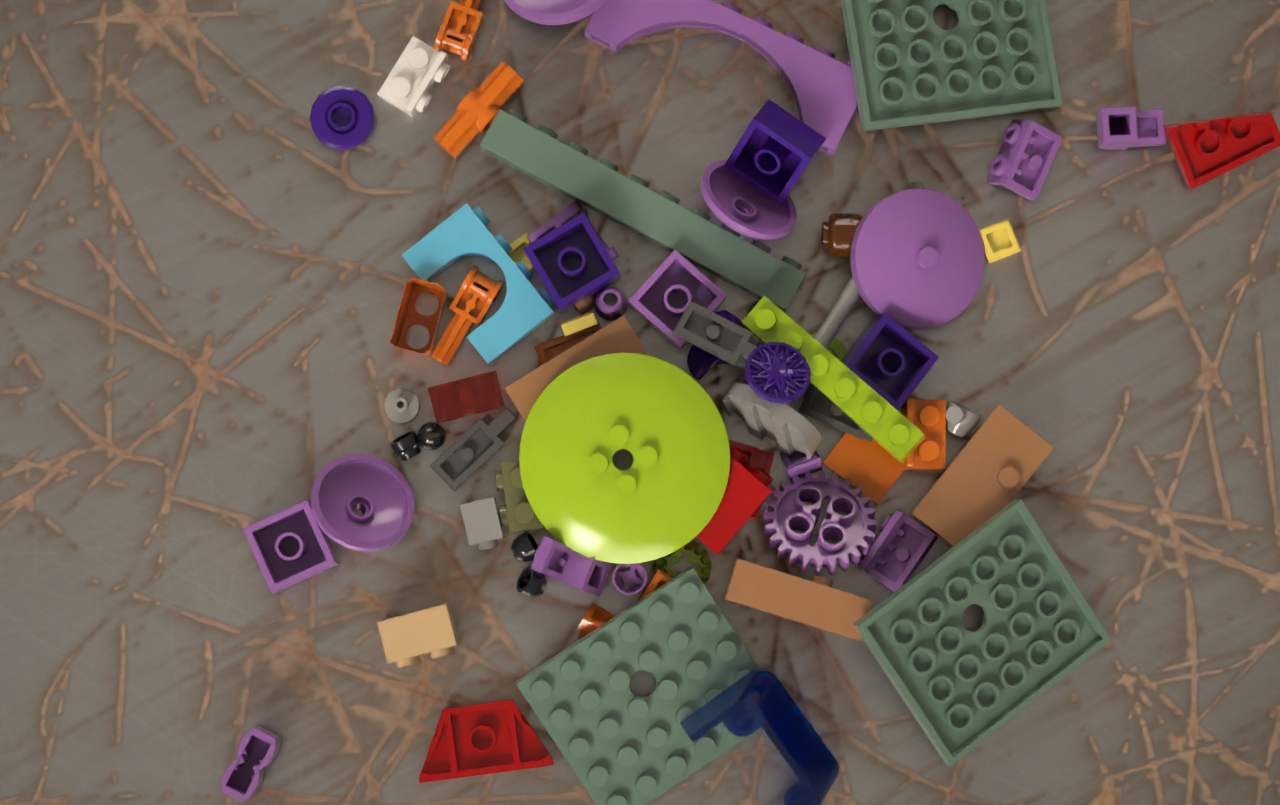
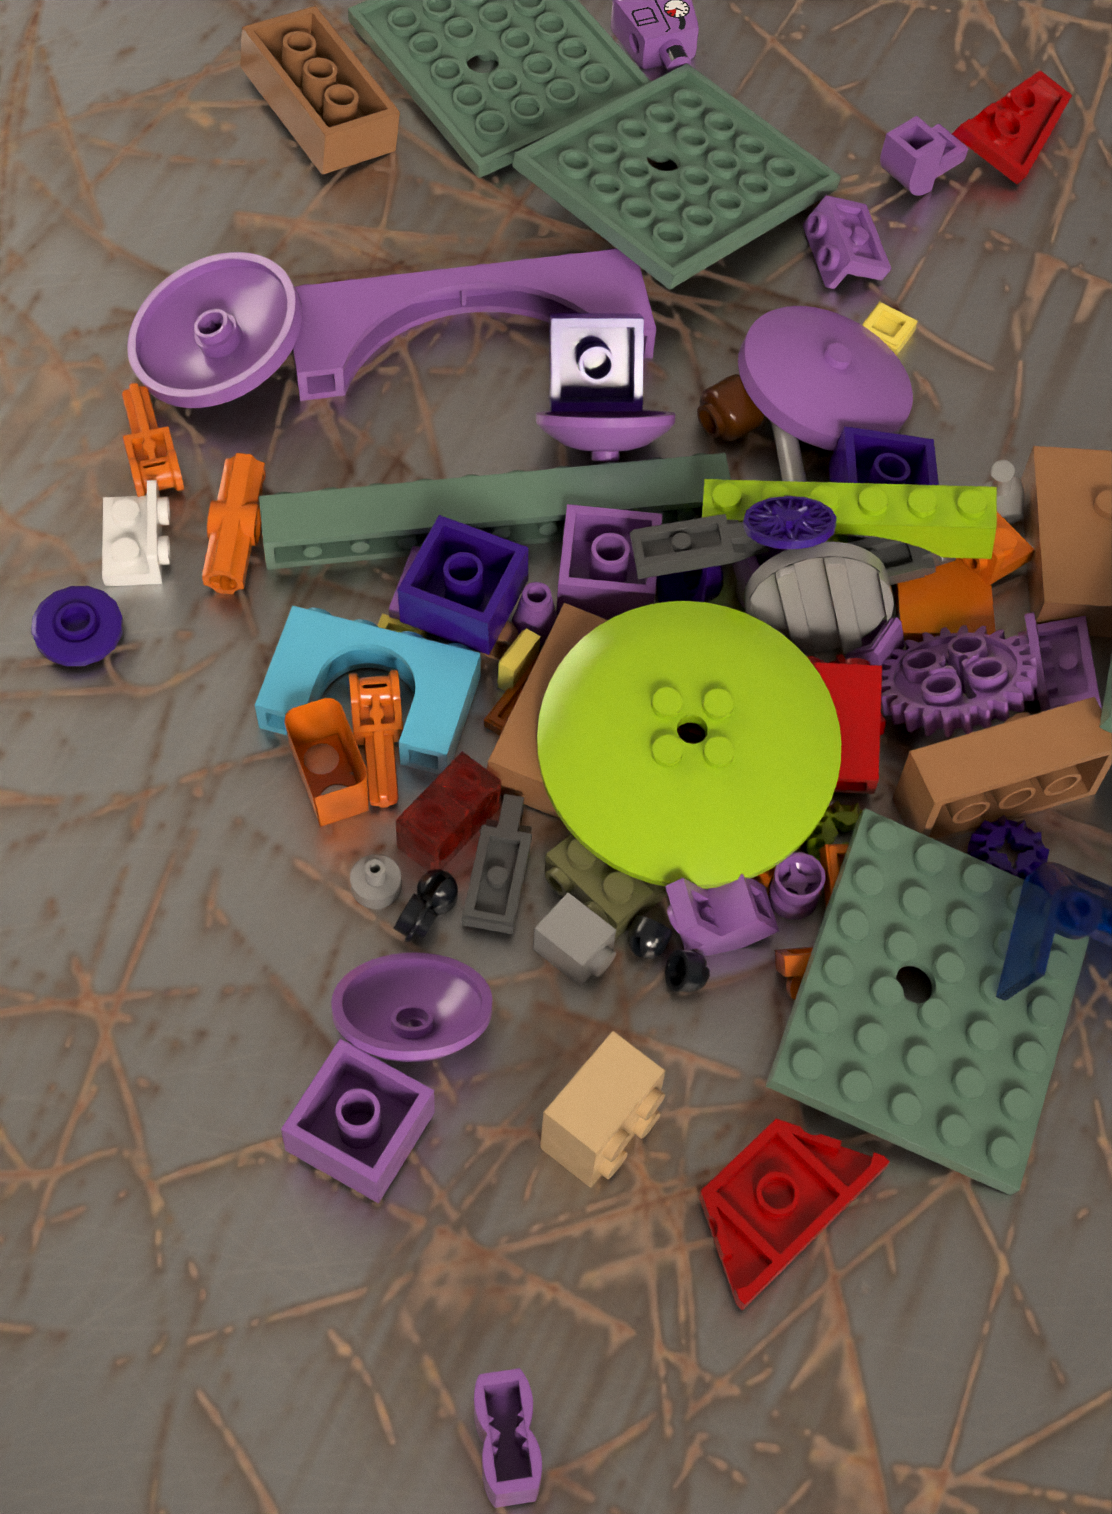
camera: 35 degrees left, 25 degrees down
none -> dark purple gear [967,815,1050,885]

